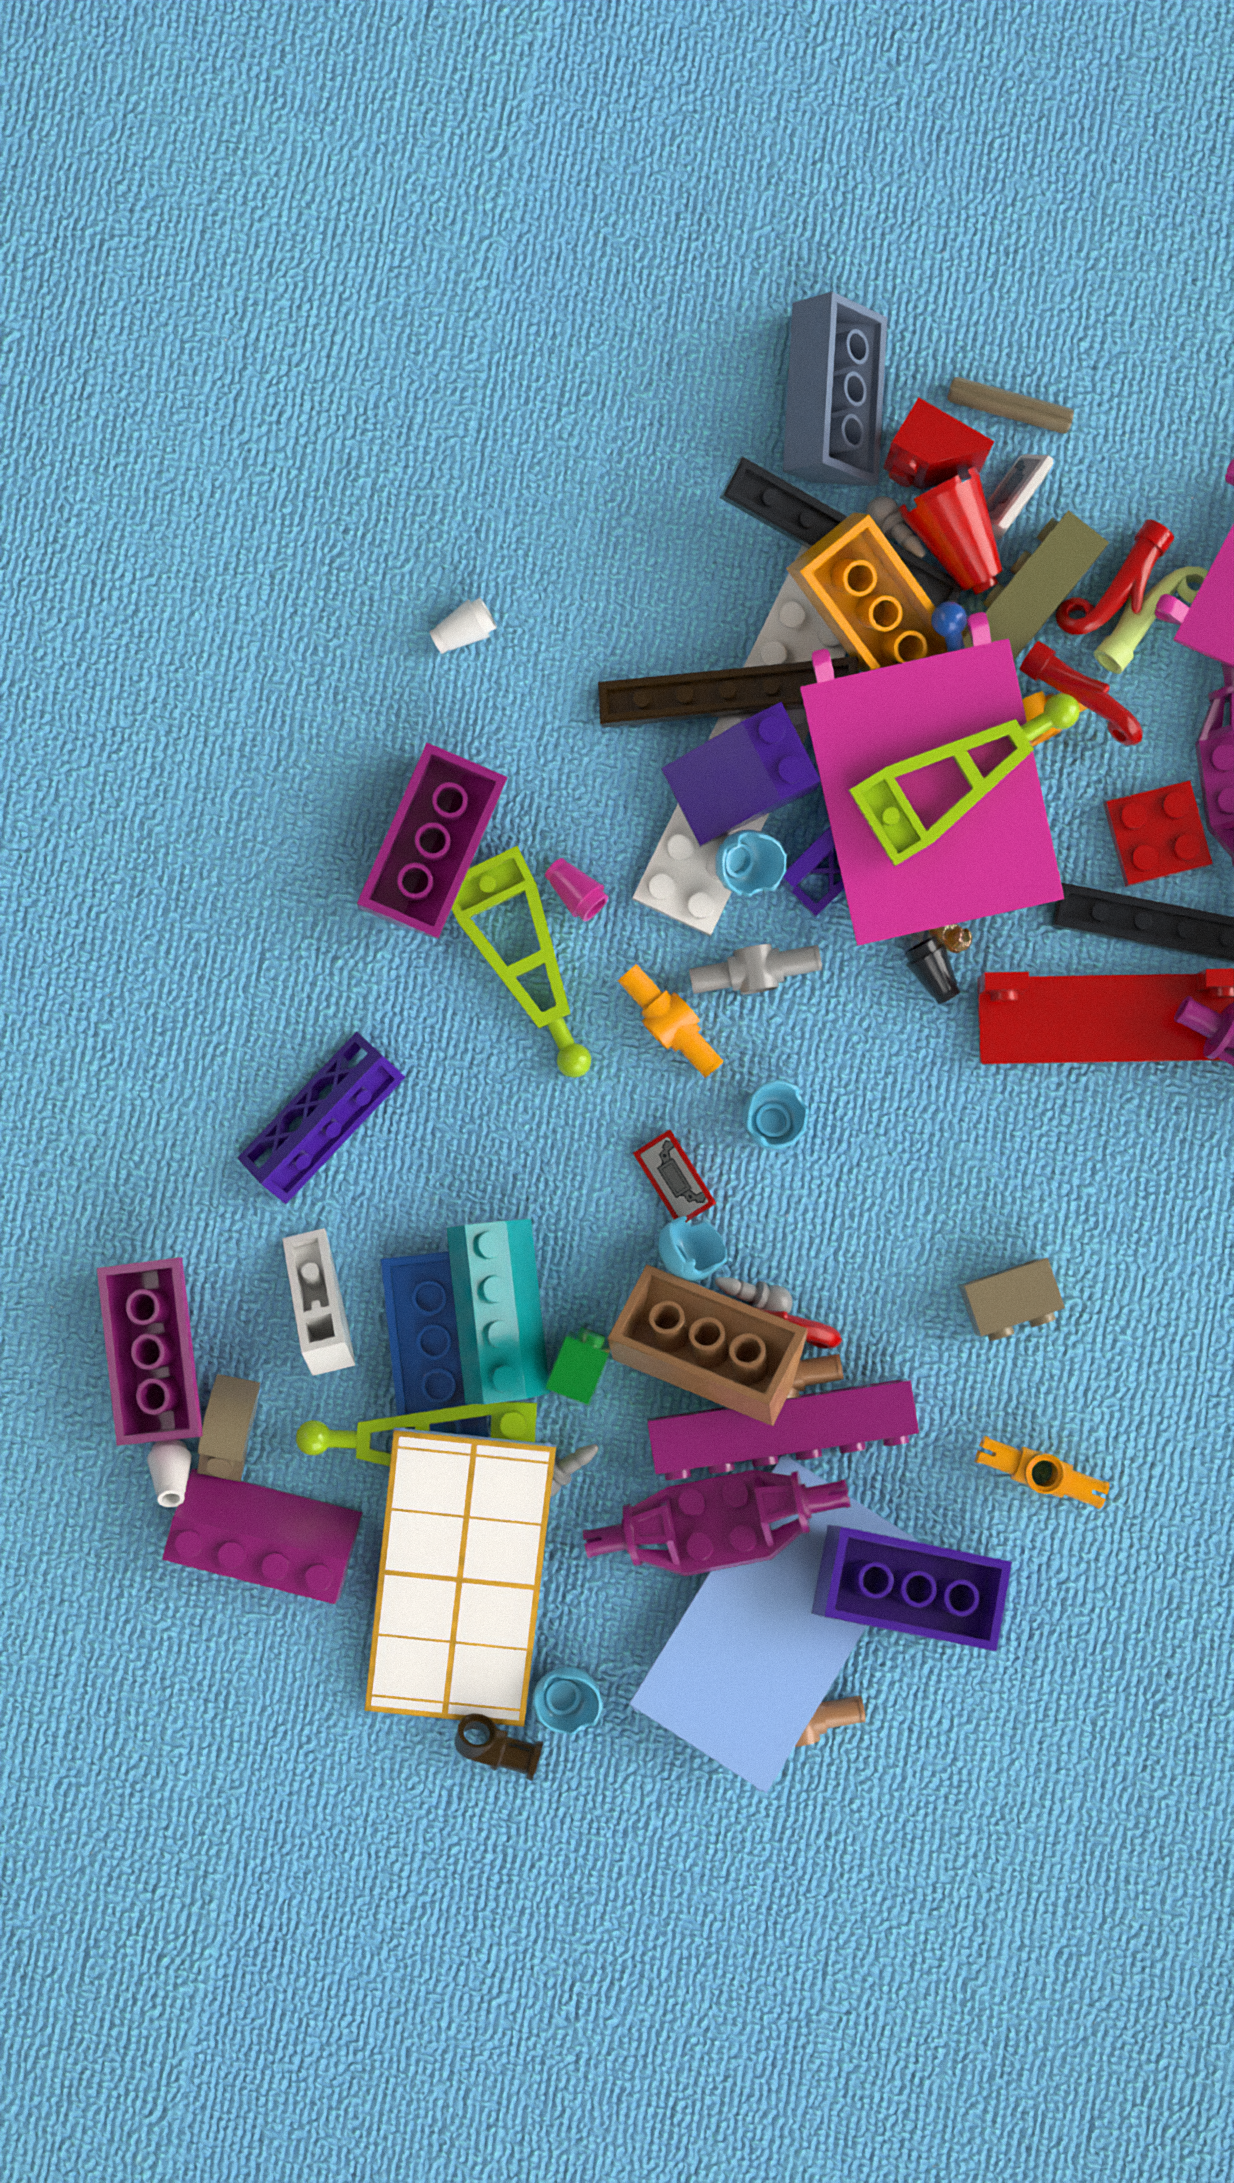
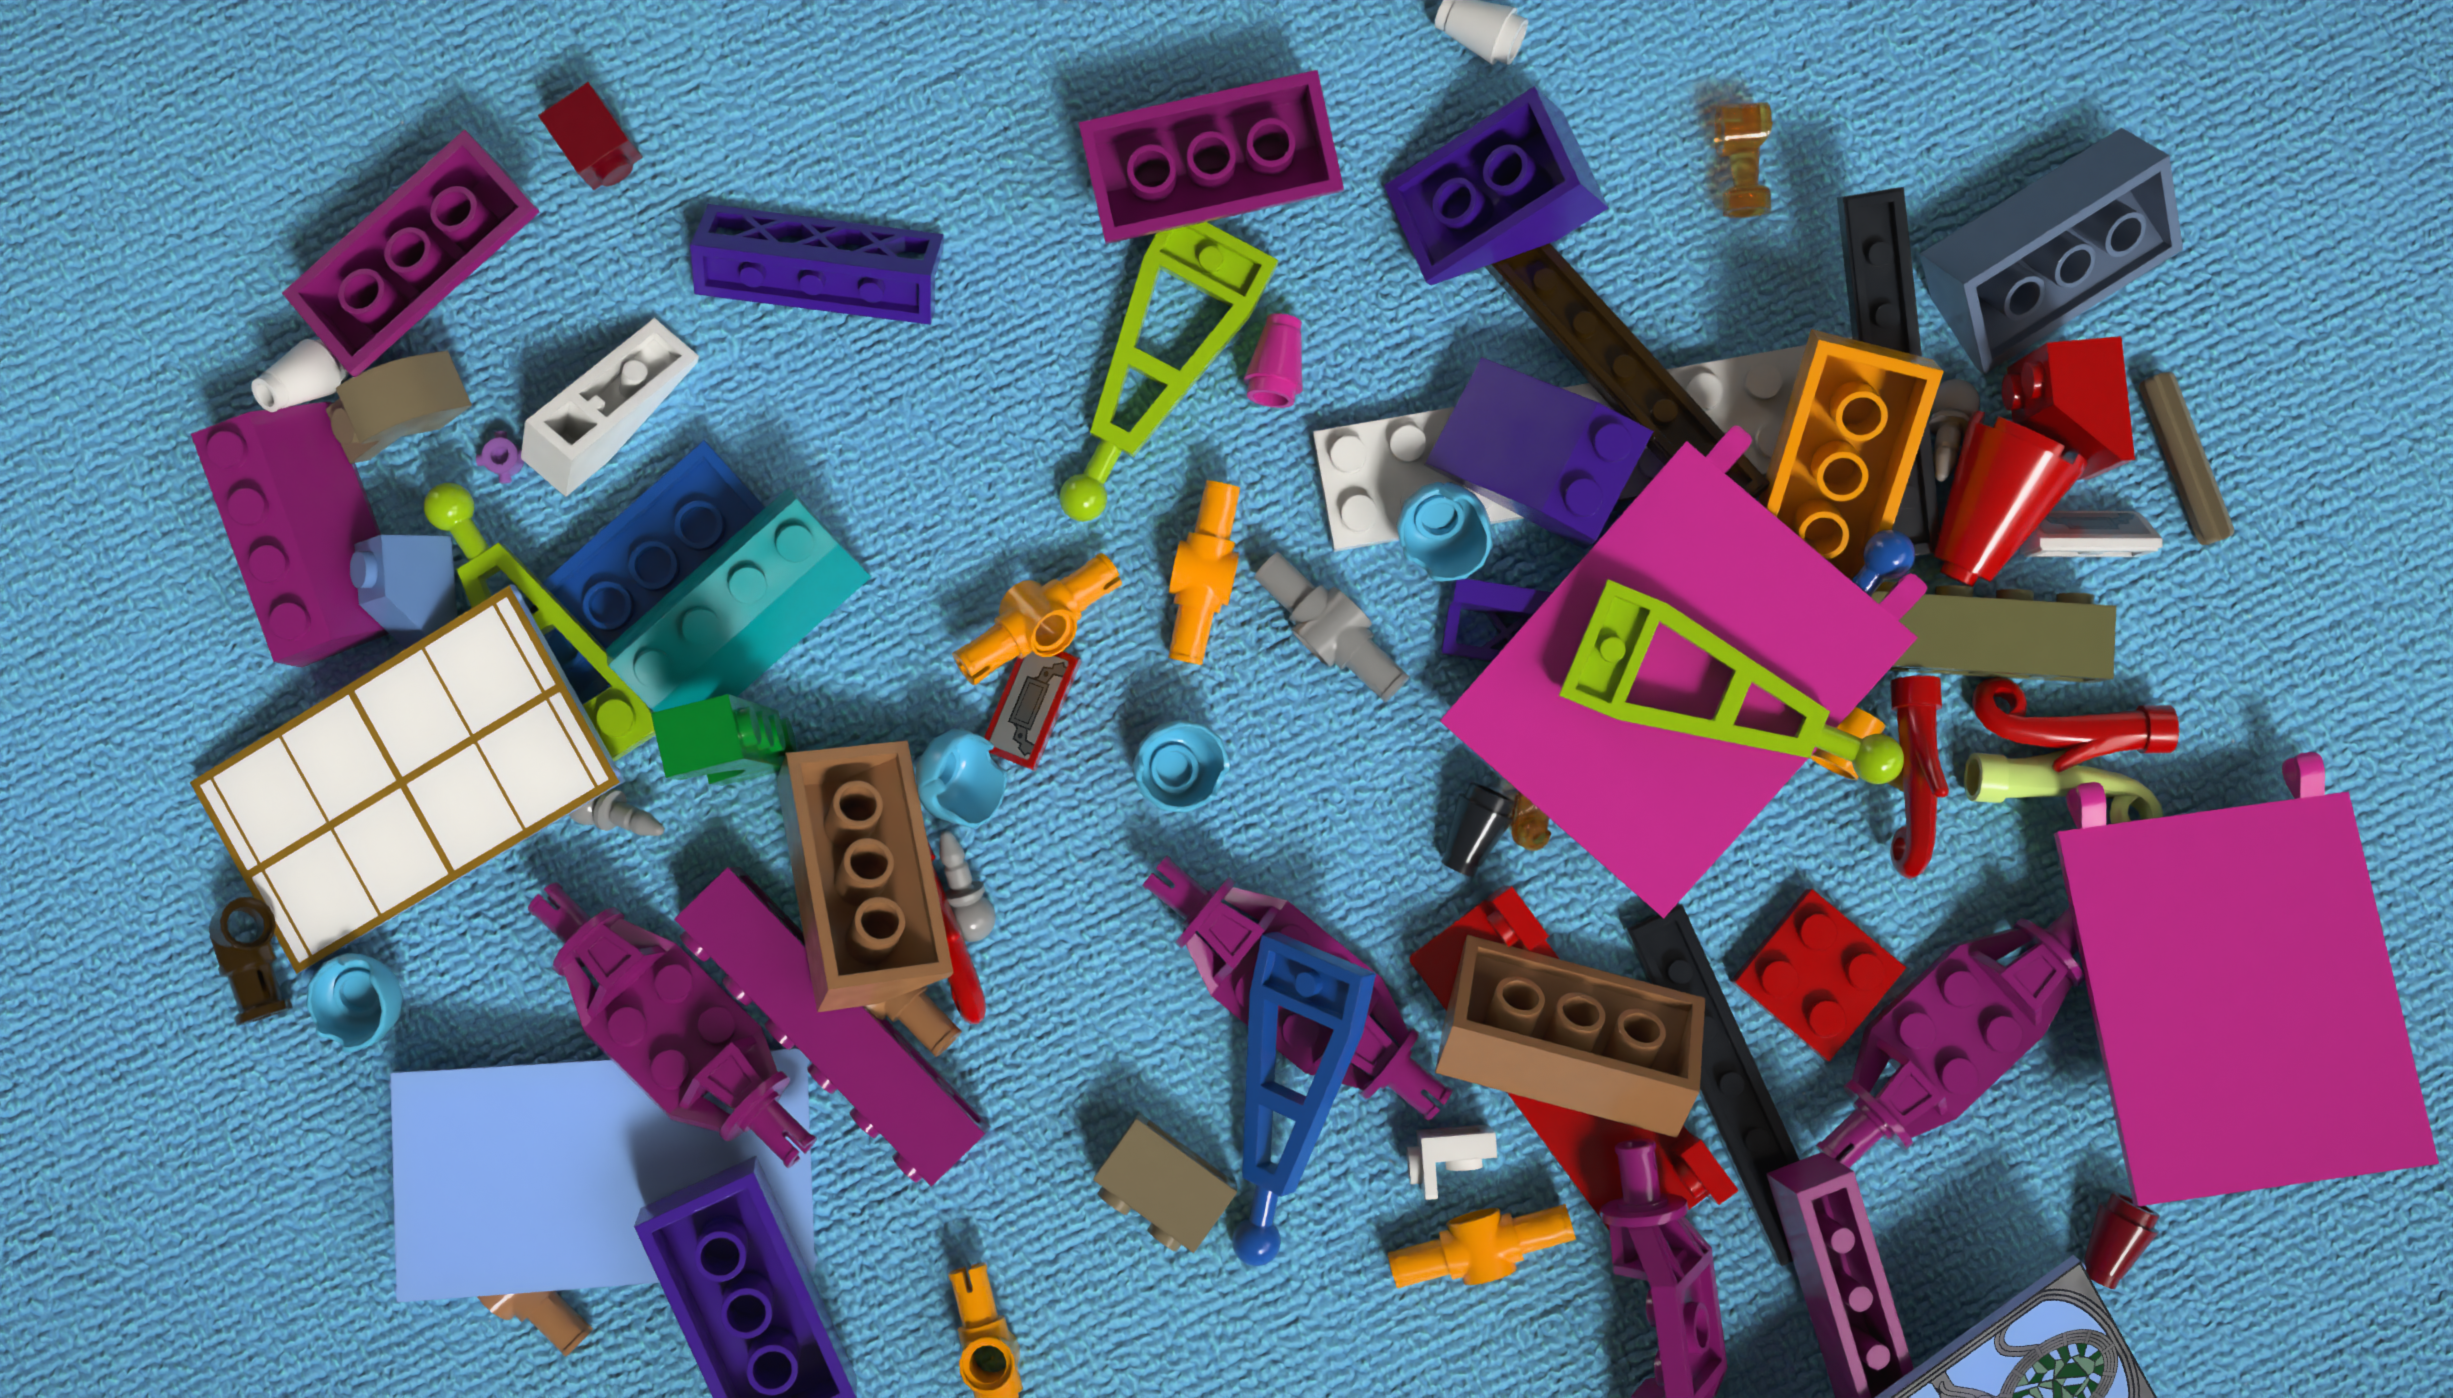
camera: 55 degrees right, 0 degrees up
none -> medium blue slope [350,534,457,649]
none -> medium lavender piece [476,431,524,484]
none -> dark red brick [538,82,643,190]
none -> light orange pin [952,553,1122,686]
none -> magenta plate [1142,855,1453,1121]
none -> blue plate [1232,932,1376,1266]
none -> dark purple slope [1384,86,1609,286]
none -> light orange pin [1388,1204,1576,1289]
none -> white bracket [1407,1124,1497,1200]
none -> medium nougat slope [1435,935,1705,1138]
none -> clear orange leg [1714,102,1773,218]

